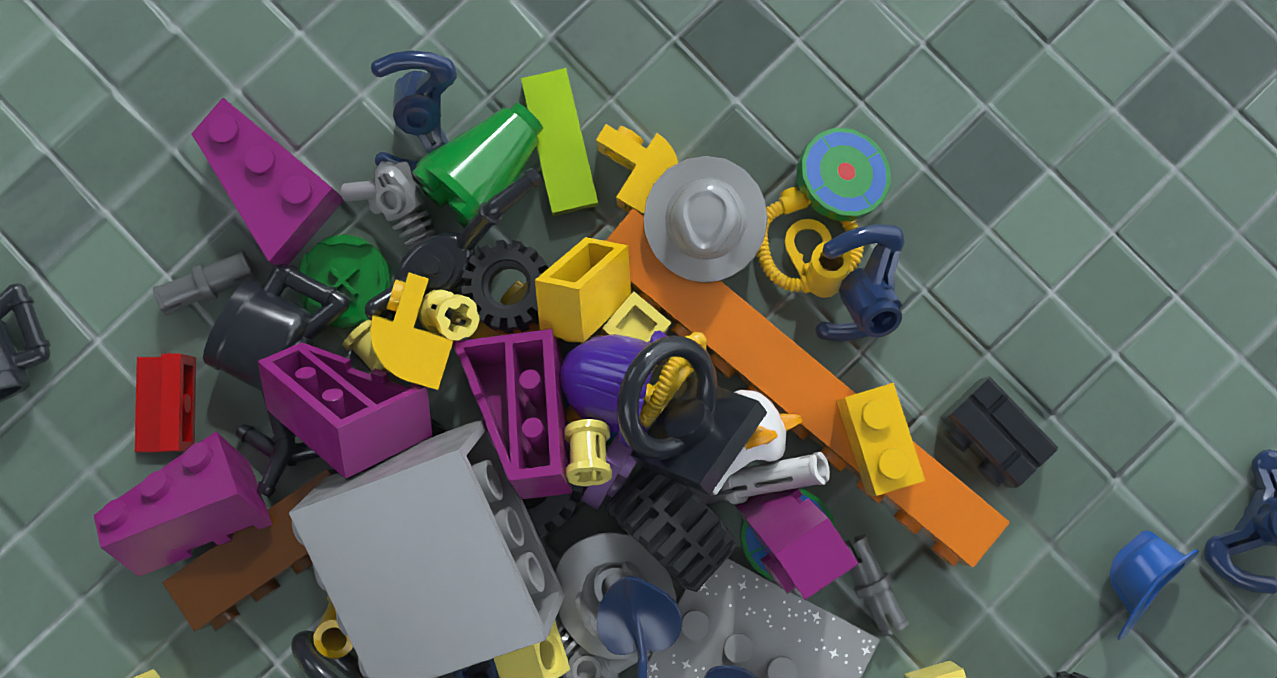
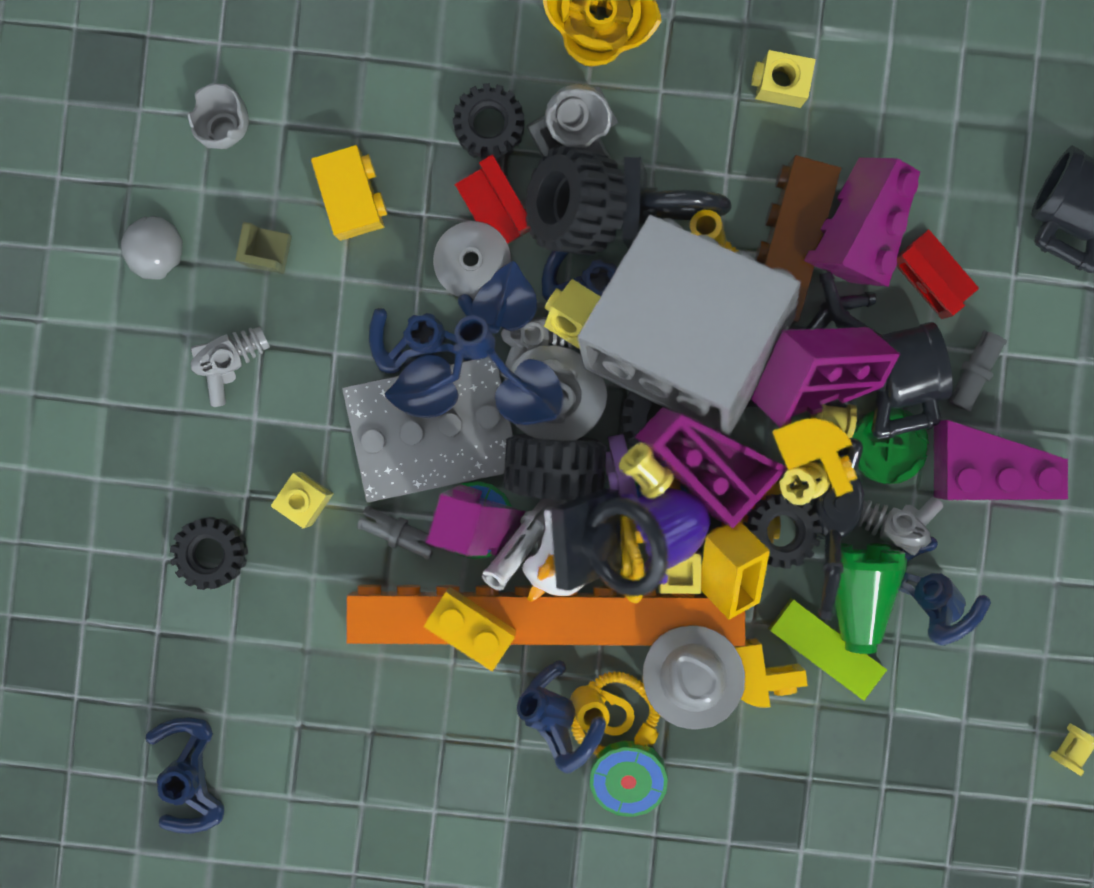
camera: 140 degrees right, 5 degrees up
black brick [940,376,1059,488] -> none
blue piece [1110,530,1199,640] -> none

